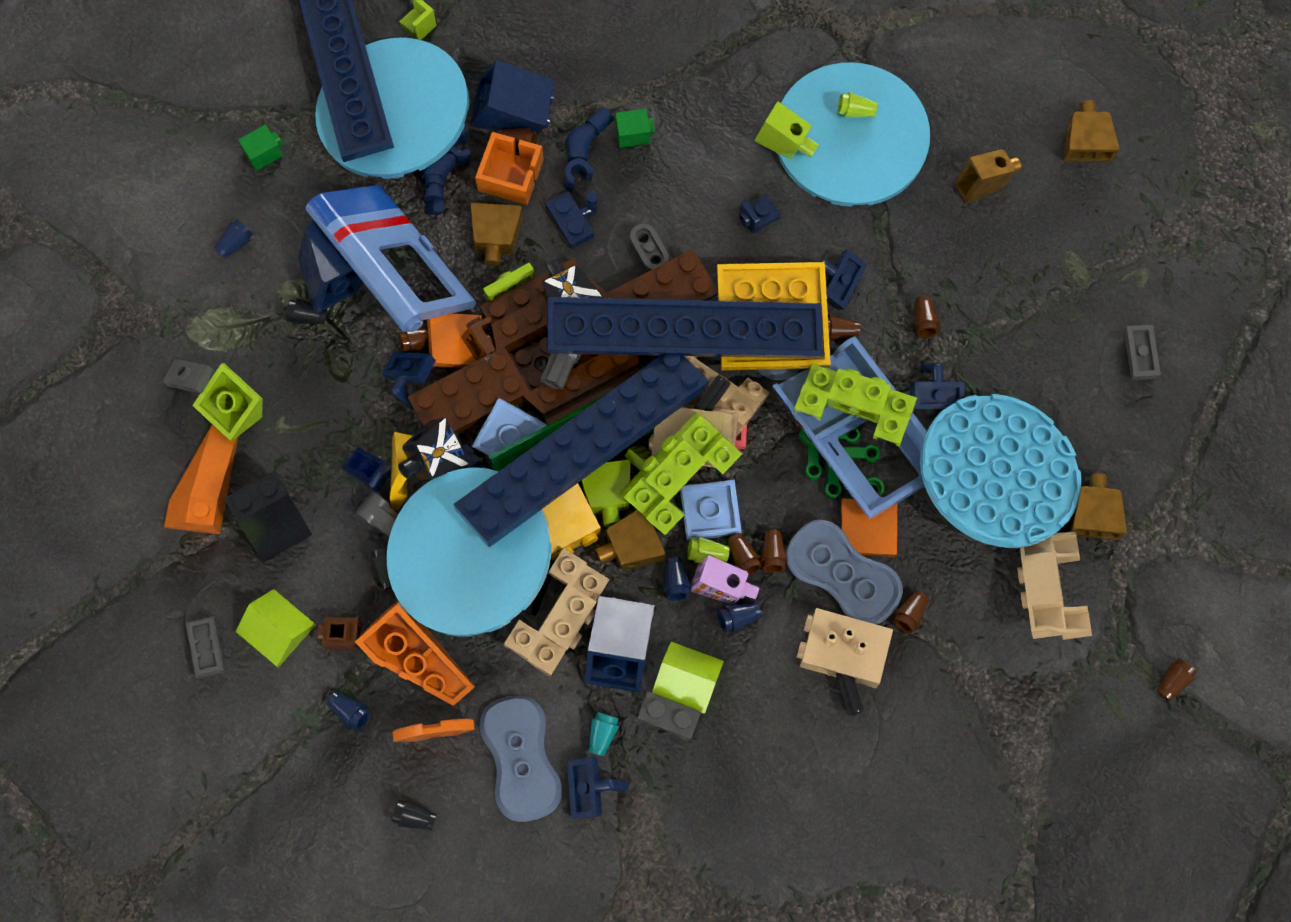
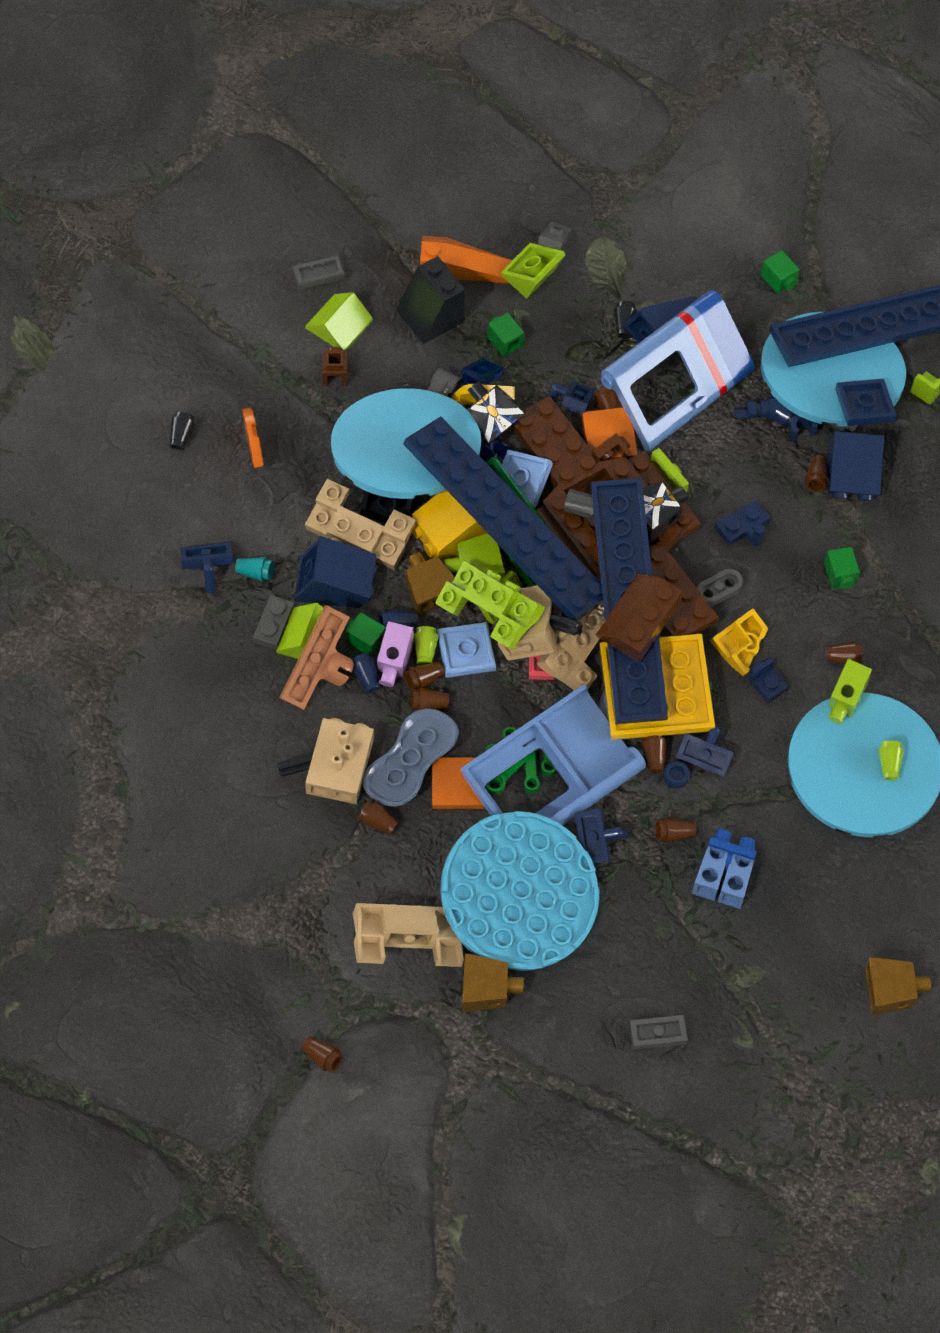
camera: 85 degrees right, 10 degrees down
dark blue cone [214,219,253,259] -> none
dark blue cone [327,692,371,730] -> none
orange wedge [355,600,475,706] -> none
pearl gold torso [471,203,523,267] -> none
orange piece [475,132,544,206] -> none
sand blue plate [479,695,562,822] -> none
dark blue piece [563,107,614,192] -> none
lime bracket [794,364,917,447] -> none
pearl gold torso [954,149,1021,204] -> none
none -> nougat plate [279,605,354,710]
none -> green brick [345,612,386,658]
none -> green brick [487,313,524,357]
none -> reddish brown slope [596,574,683,663]
none -> dark blue tile [663,761,690,789]
none -> medium blue hips [692,829,757,909]
none -> yellow slope [709,609,768,676]
none -> reddish brown cone [826,641,862,664]
none -> dark blue plate [835,379,897,426]

